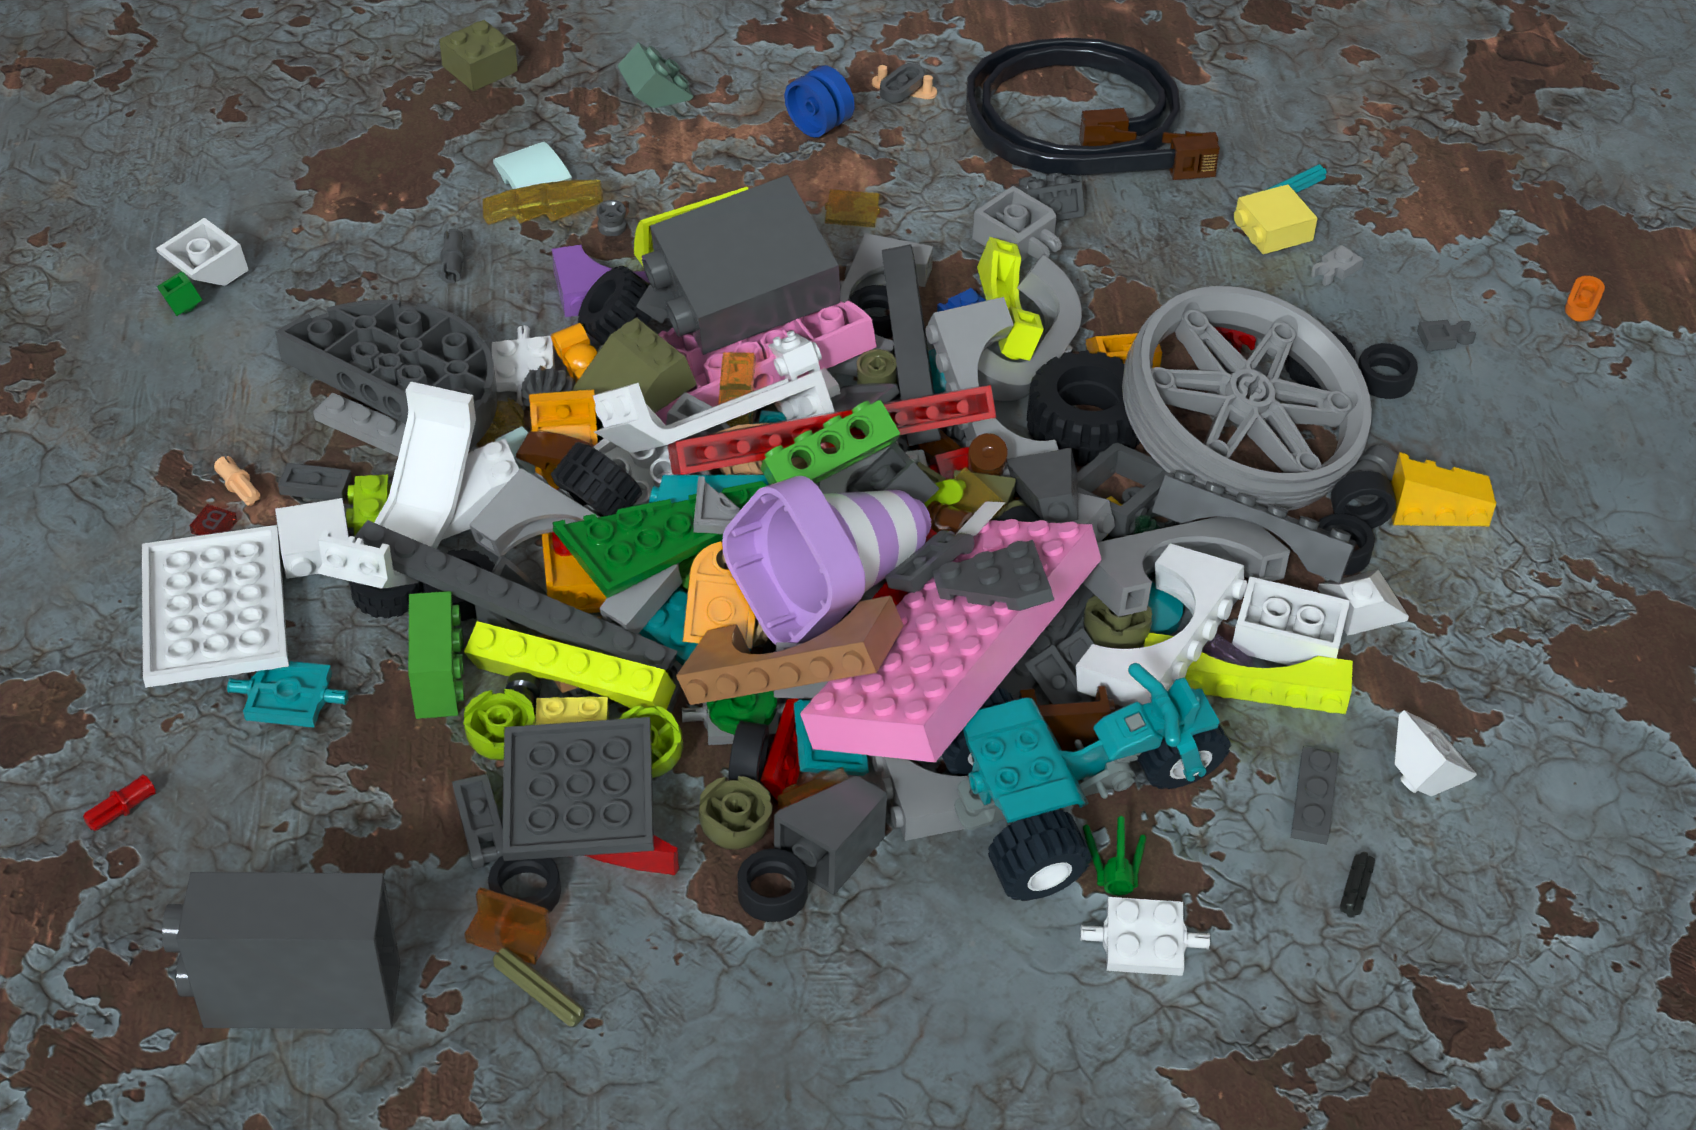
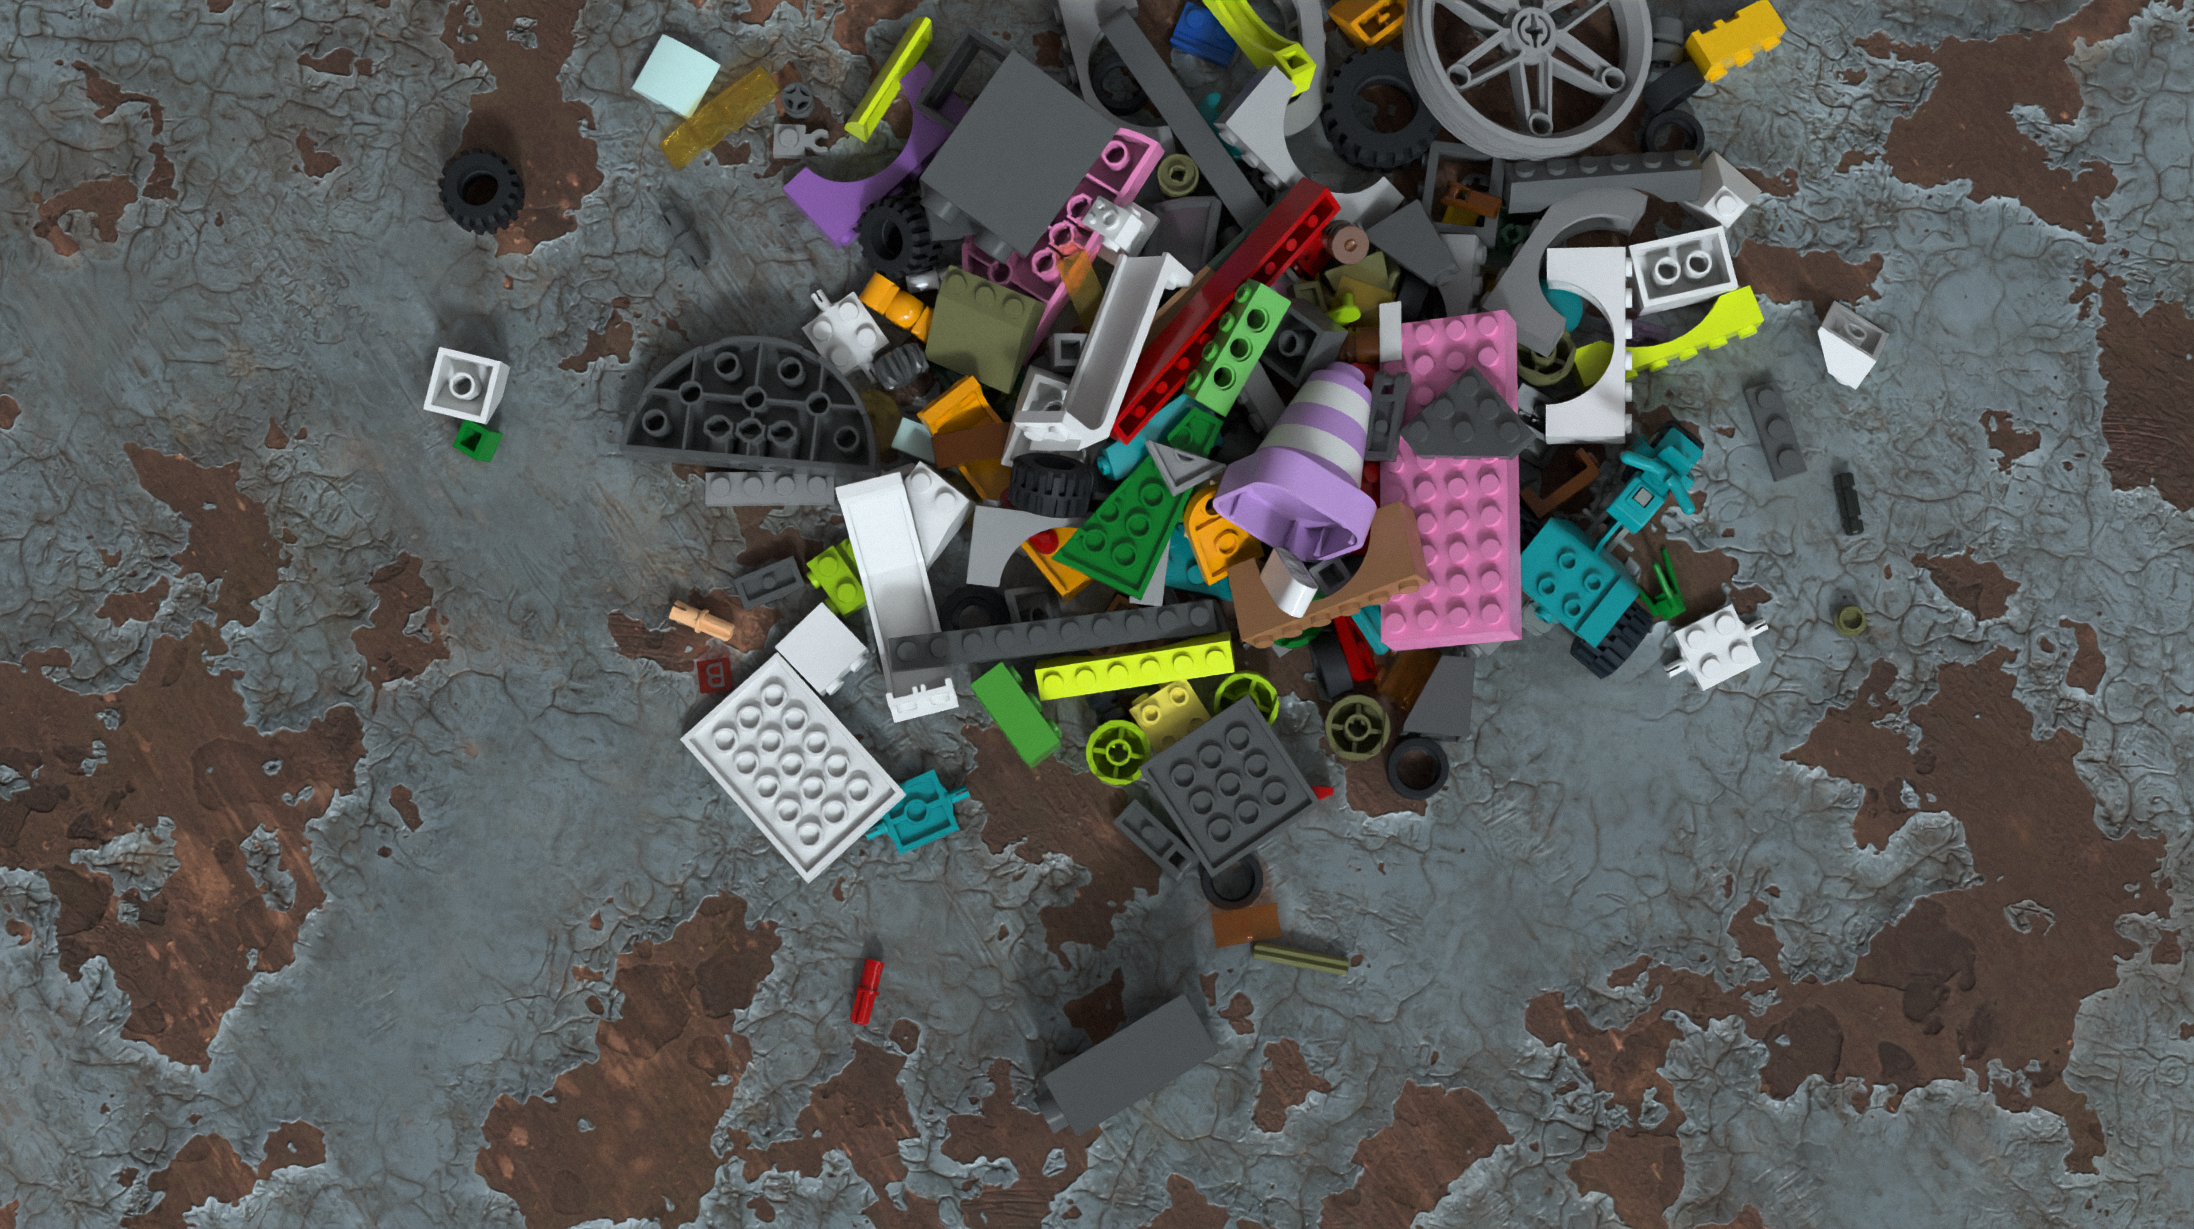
camera: 25 degrees left, 35 degrees up
none -> black tyre [438,148,525,235]
none -> light grey plate [773,124,829,159]
none -> white beam [1259,547,1318,618]
none -> reddish brown bar [1440,181,1502,219]
none -> olive plate [1833,604,1867,637]

